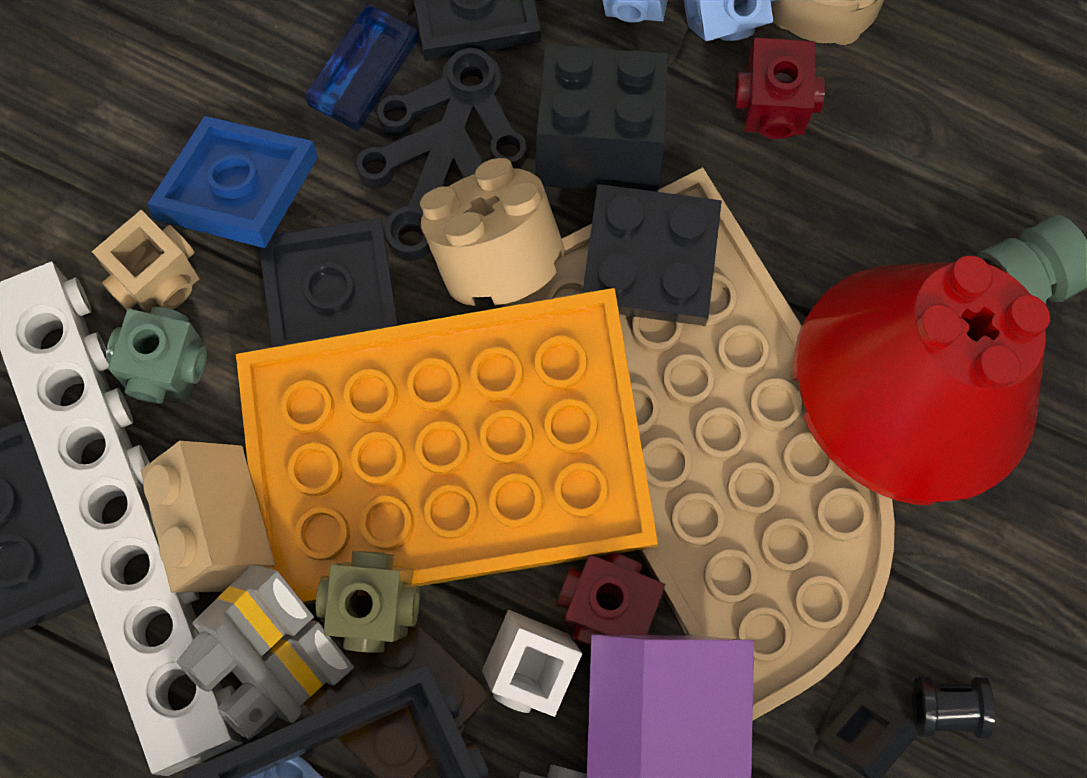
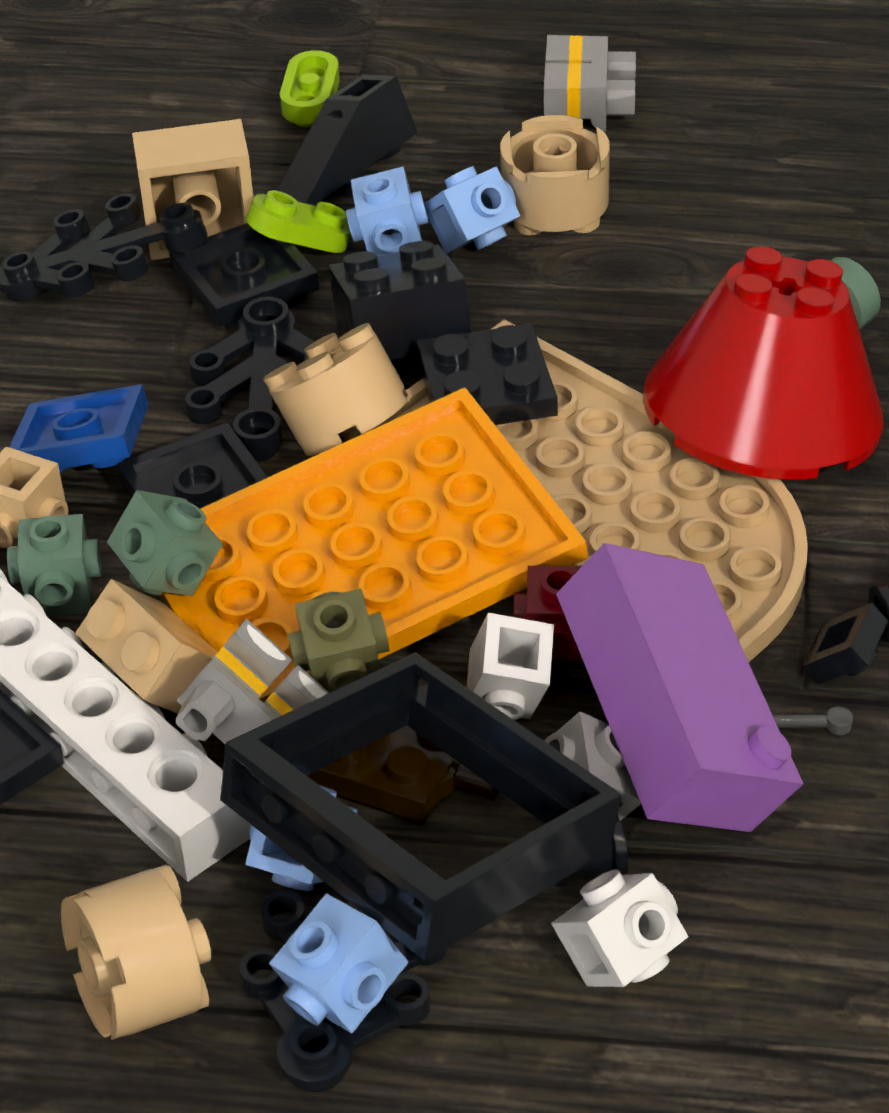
camera: 15 degrees left, 30 degrees down
clear blue tile [305,4,419,132] -> none
dark red brick [734,38,825,139] -> none
none -> sand green brick [107,490,223,596]

